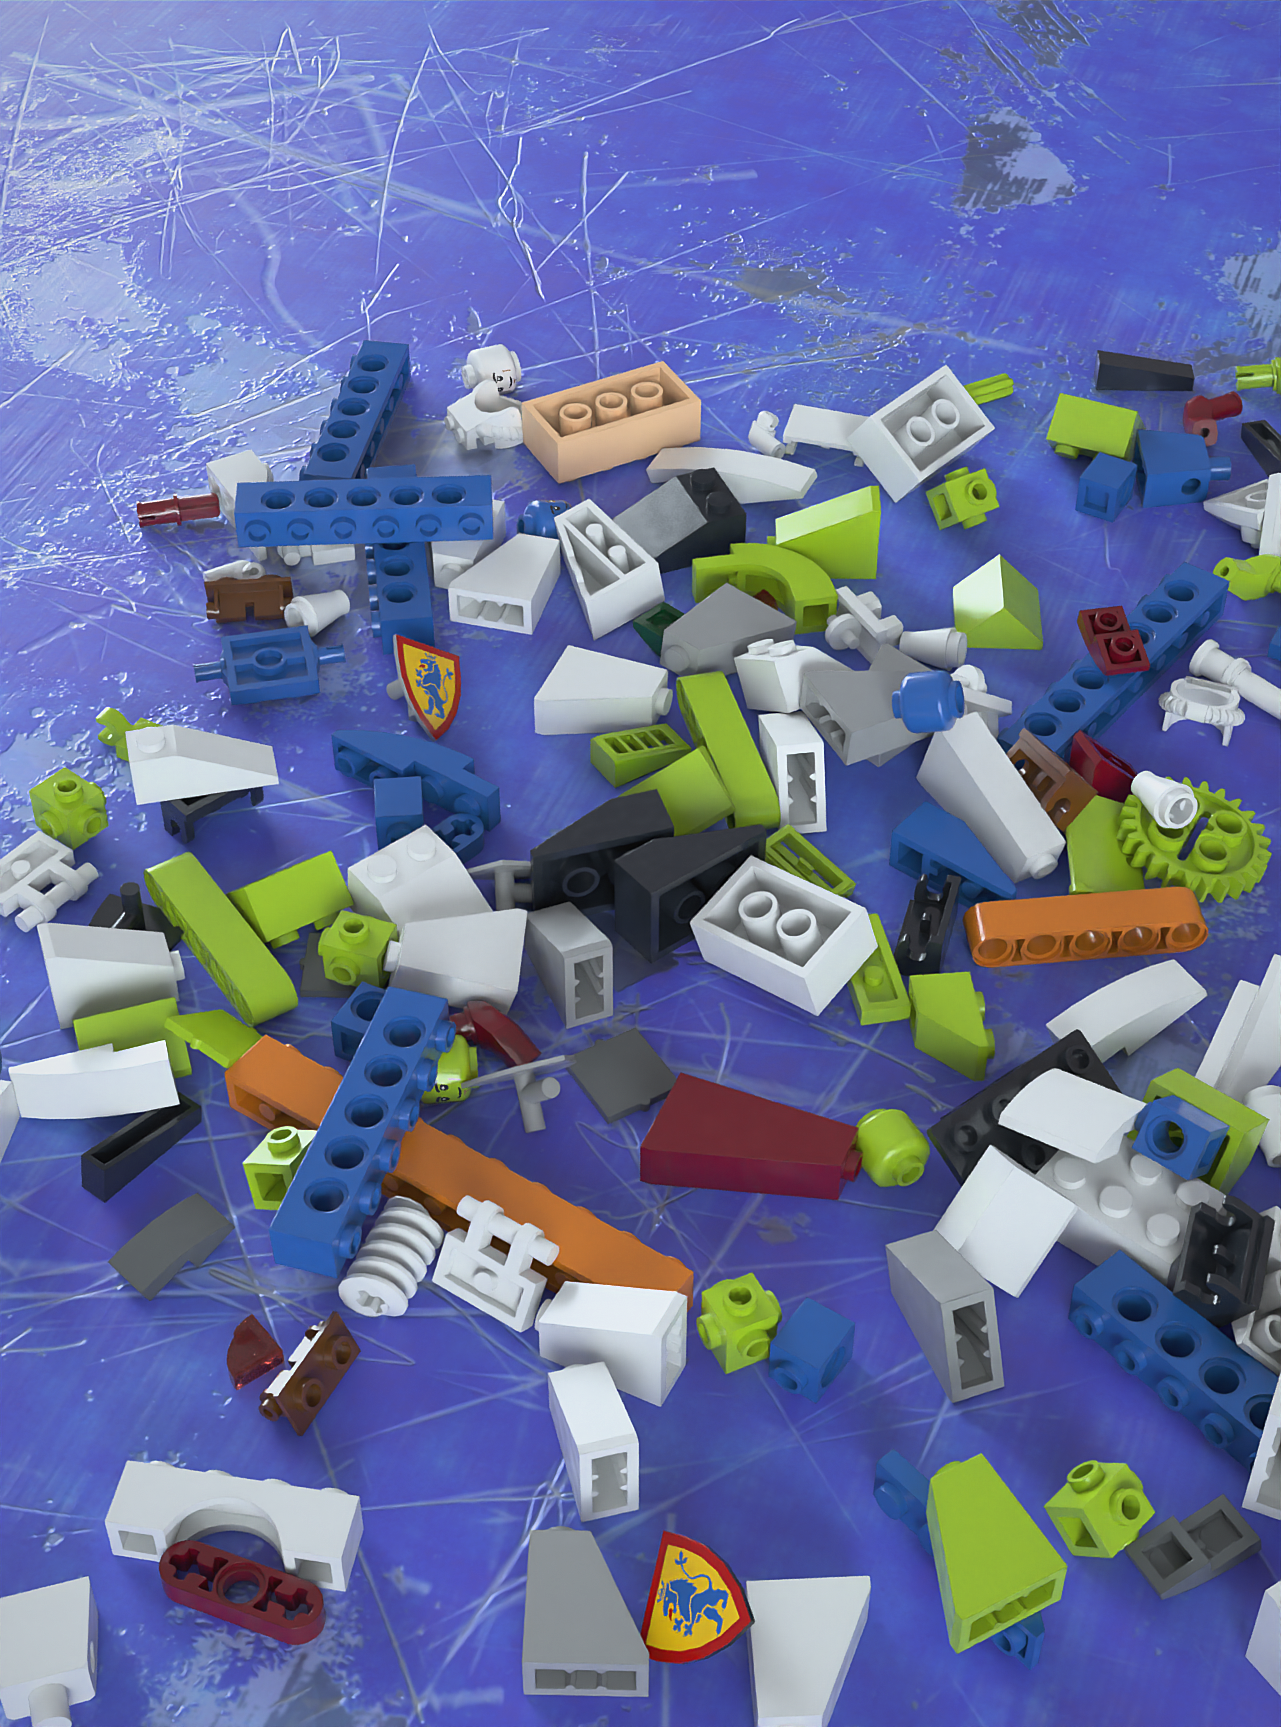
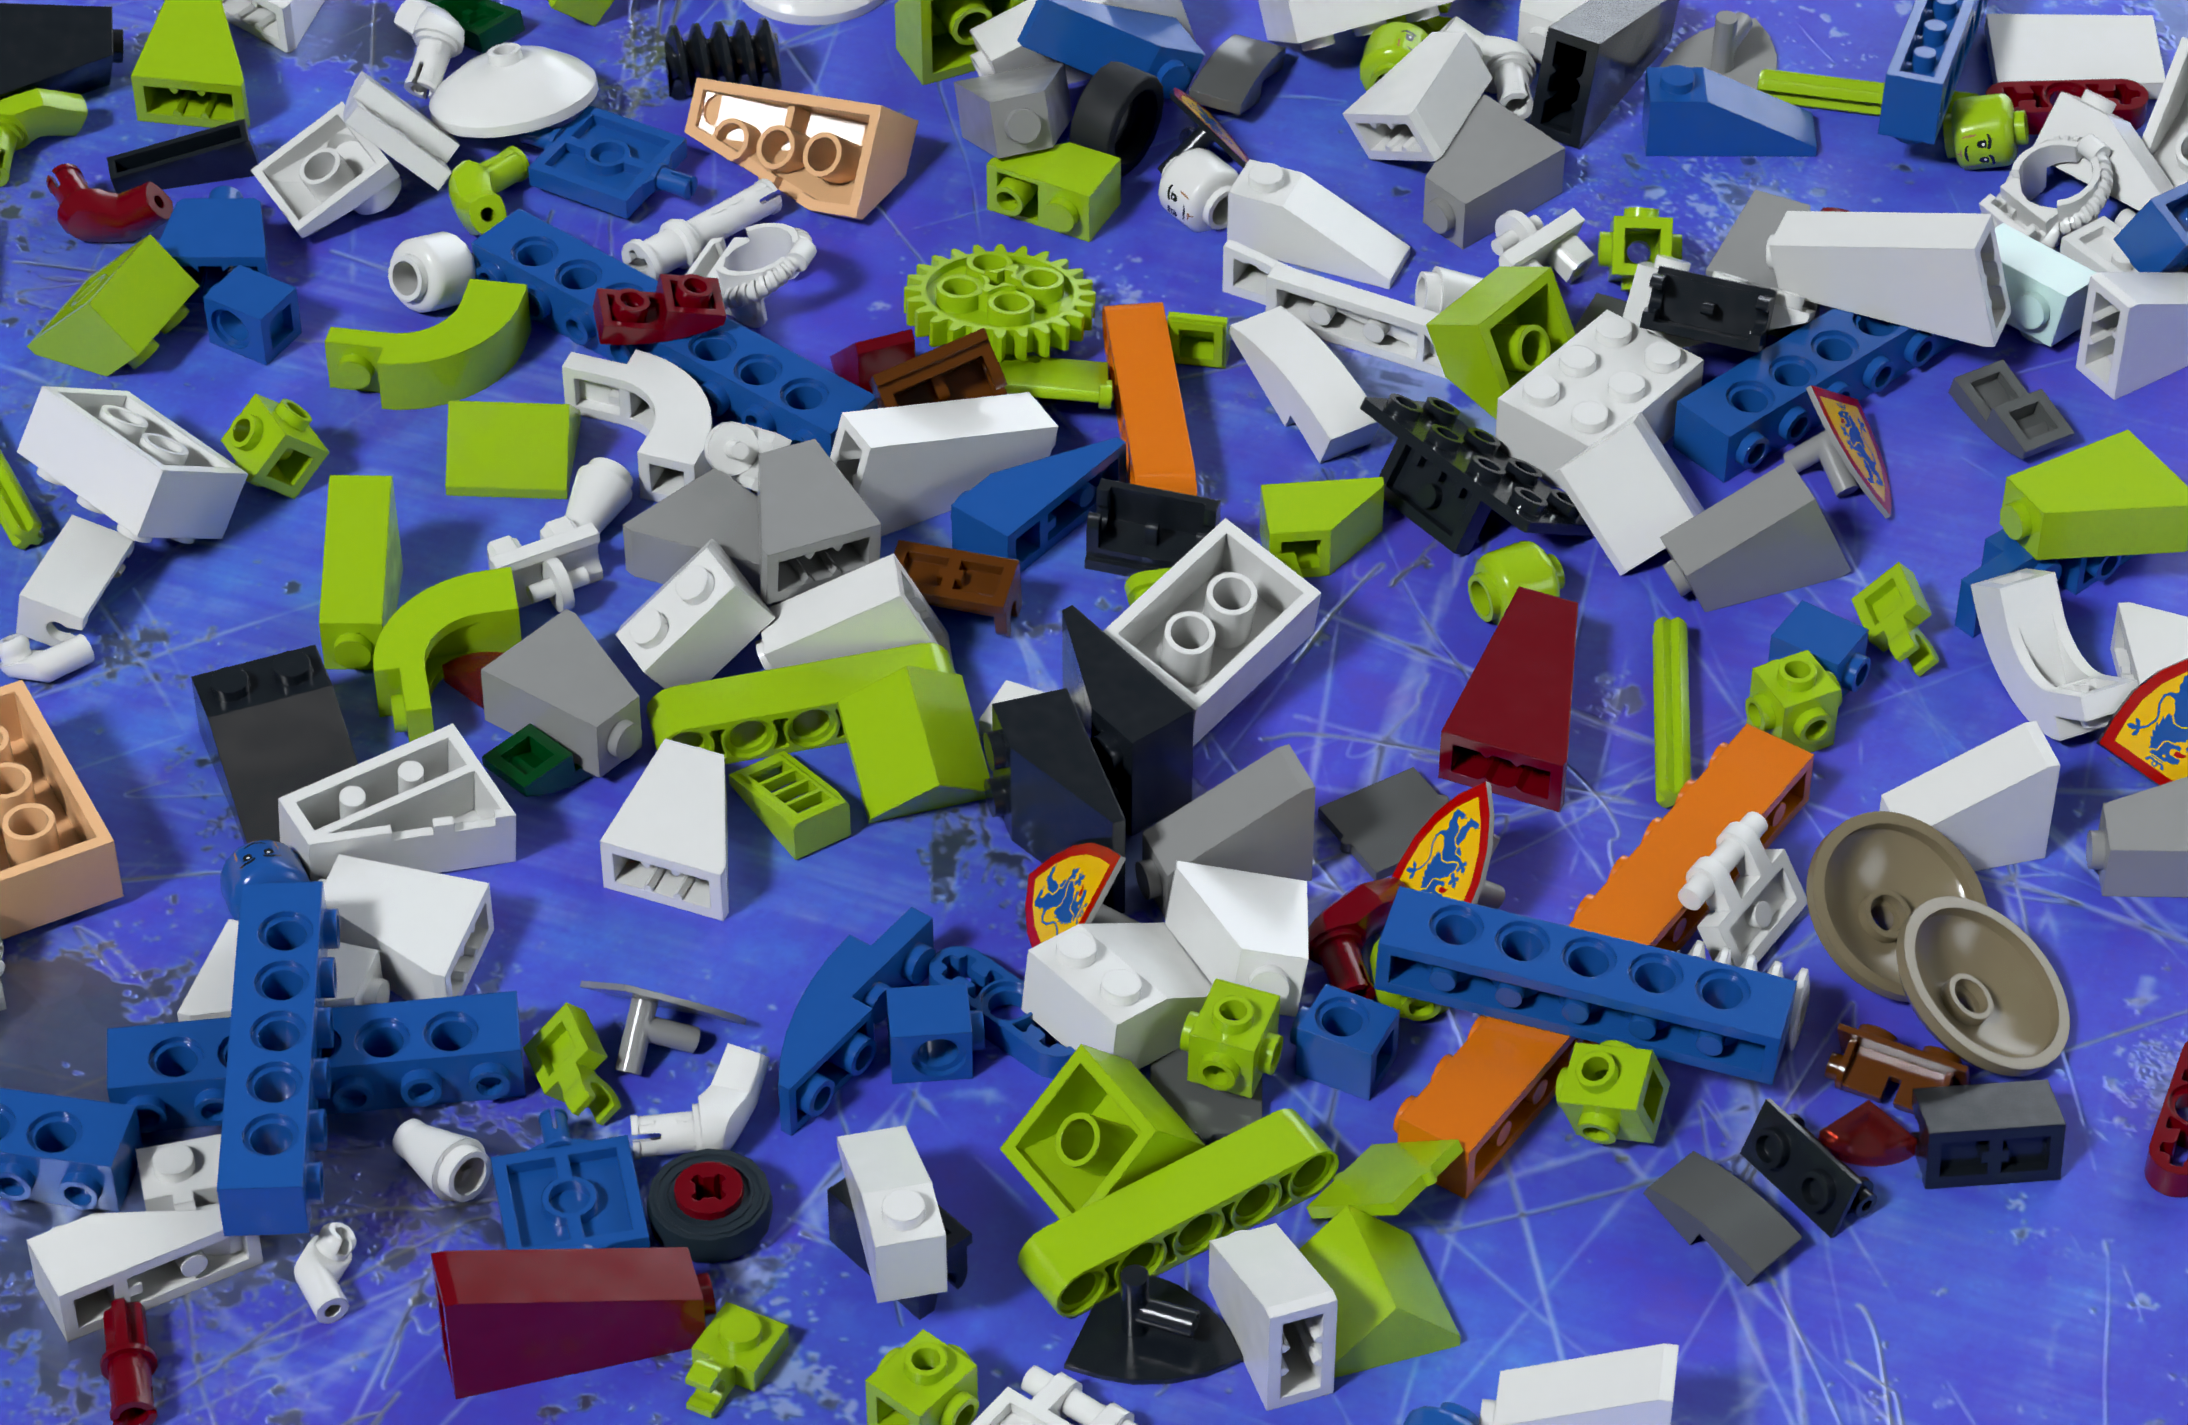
camera: 90 degrees left, 0 degrees up
white slope [9,1040,180,1119] -> none
black piece [81,1091,202,1203] -> none
white arch [105,1460,364,1592] -> none
reddish brown hinge [204,574,294,623] -> none
white slope [535,1281,687,1407] -> none
white slope [646,447,818,504] -> none
lime tile [765,824,856,898] -> none
blue head [892,670,965,734] -> none
white slope [998,1068,1146,1163] -> none
lime brick [1043,1460,1155,1558] -> none
white cone [1131,771,1197,829] -> none
blue brick [1132,1095,1230,1180] -> none
none -> lime arch [324,279,531,410]
none -> white head [388,231,476,313]
none -> dark red slope [431,1247,716,1399]
none -> lime plate [523,1002,621,1126]
none -> white arch [562,350,713,502]
none -> white arm [630,1043,770,1160]
none -> black wheel [647,1149,773,1263]
none -> reddish brown hinge [894,540,1022,636]
none -> lime slope [1167,311,1231,369]
none -> lime axle [1652,616,1691,808]
none -> black hinge [1740,1098,1877,1238]
none -> shield [1783,385,1892,519]
none -> dark tan dish [1806,811,1987,1002]
none -> lime plate [1851,562,1939,677]
none -> dark tan dish [1896,896,2070,1076]
none -> black hinge [1911,1079,2066,1189]
none -> white arch [1971,568,2138,741]

